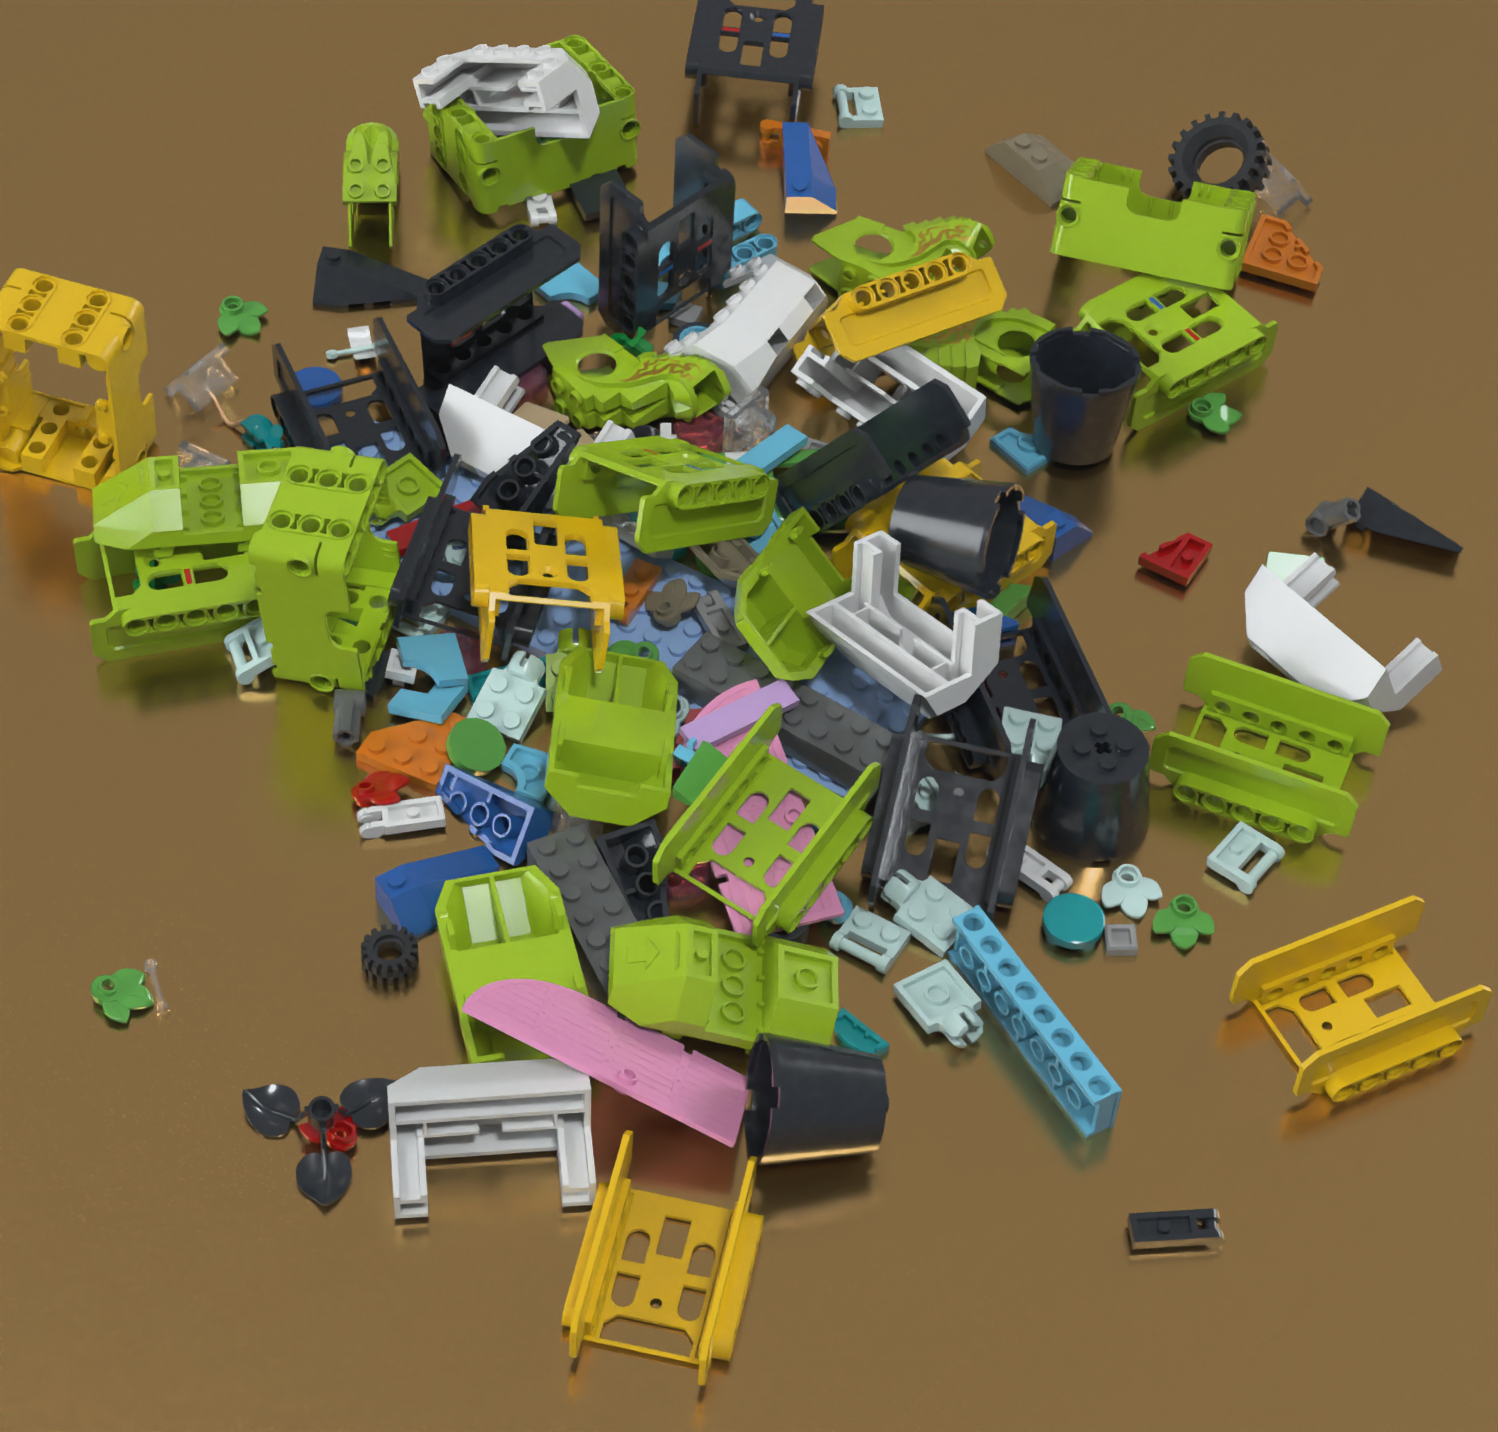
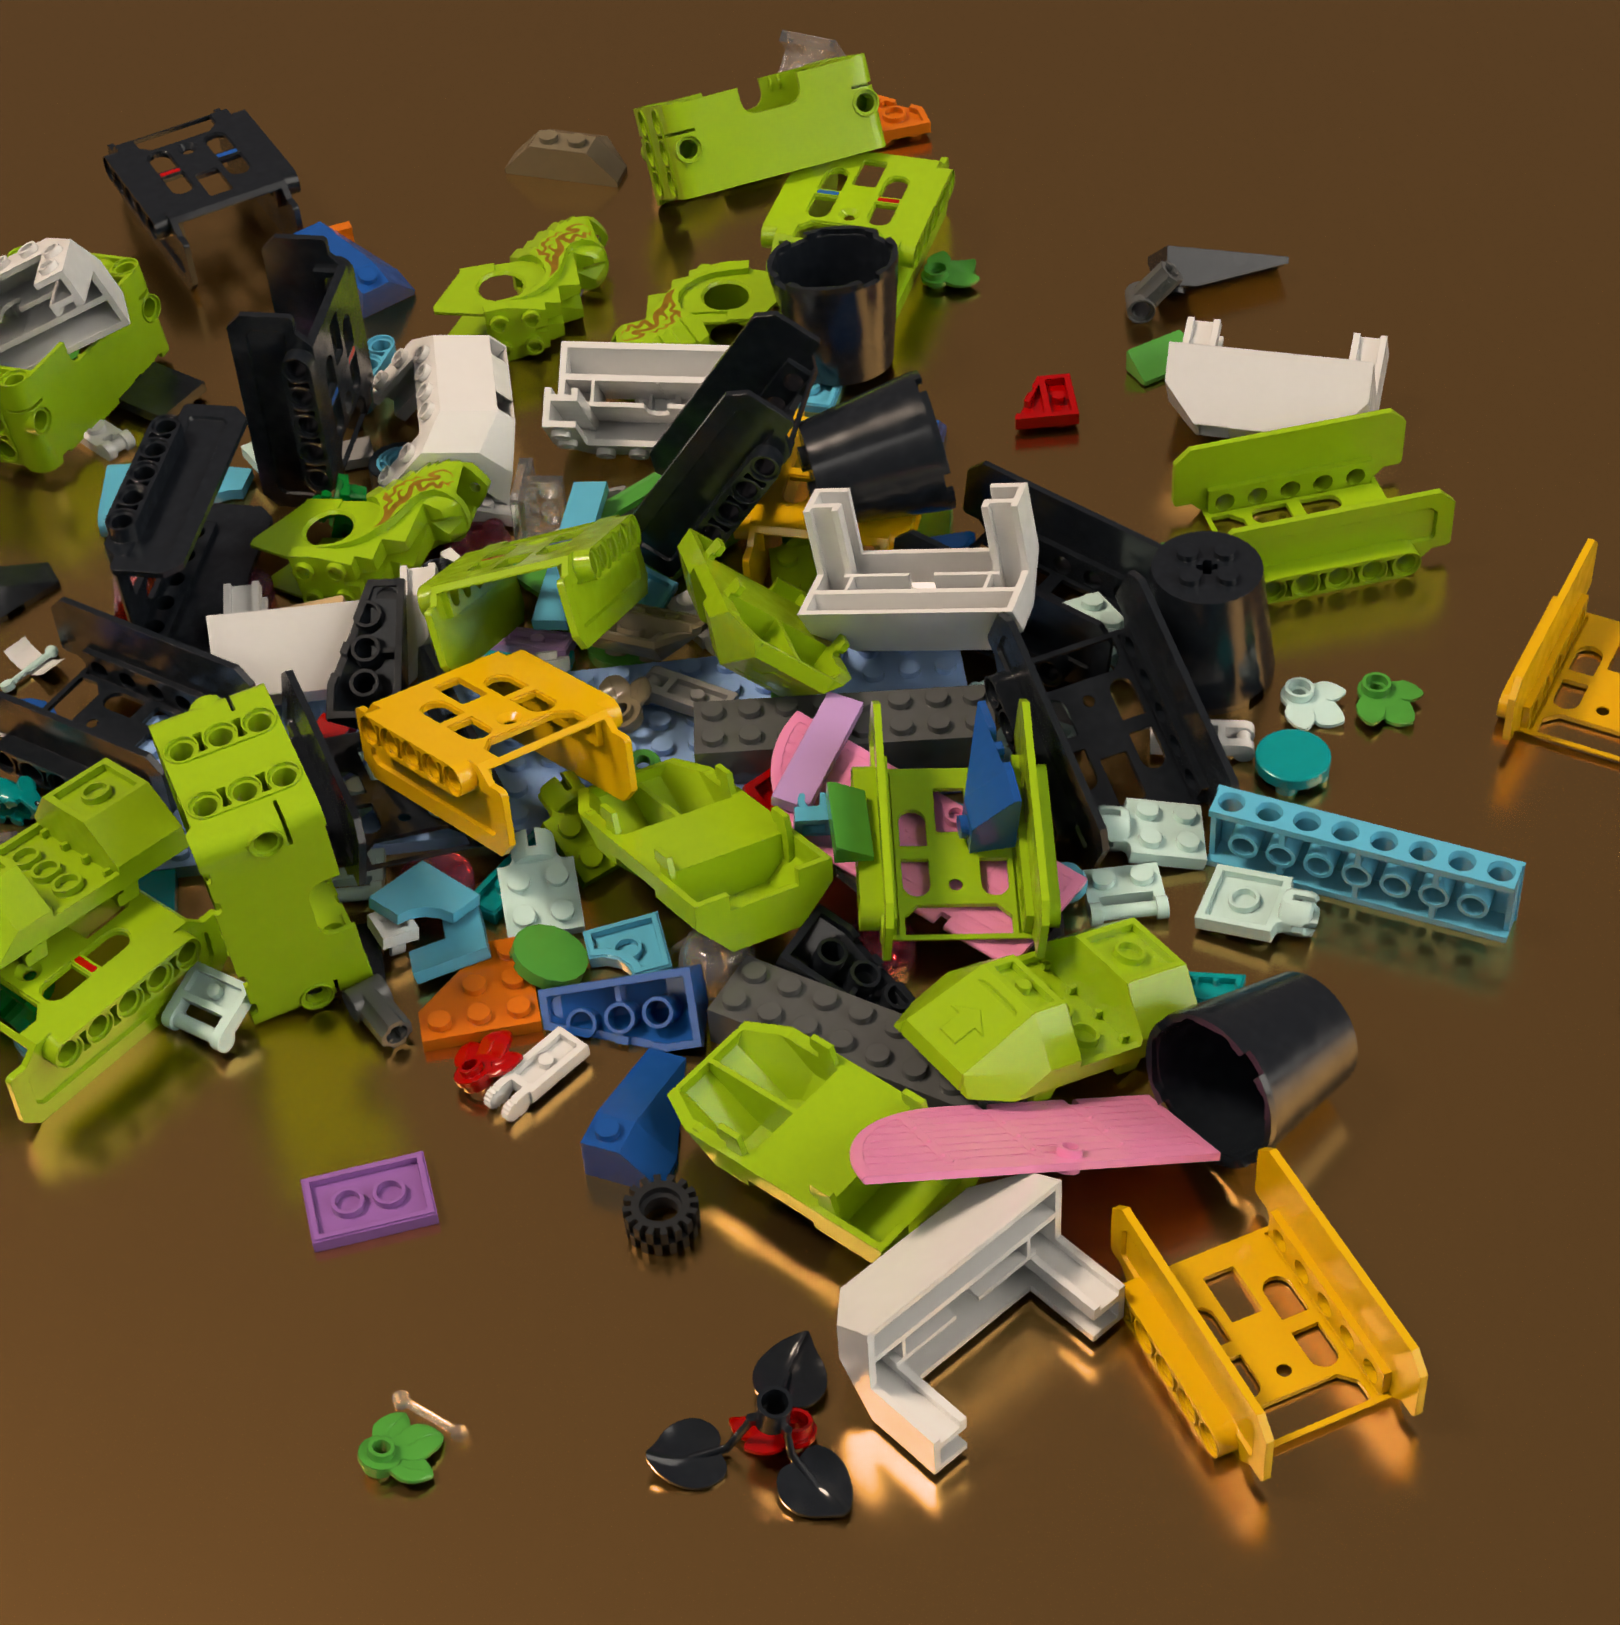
camera: 30 degrees left, 5 degrees down
yellow piece [791,252,1007,363] -> none
light aqua plate [833,84,884,129] -> none
light grey tile [1103,924,1138,956] -> none
black tyre [1168,111,1272,199] -> none
light aqua plate [1206,821,1285,894] -> none
none -> medium lavender tile [300,1151,439,1253]
none -> blue wedge [956,700,1022,853]

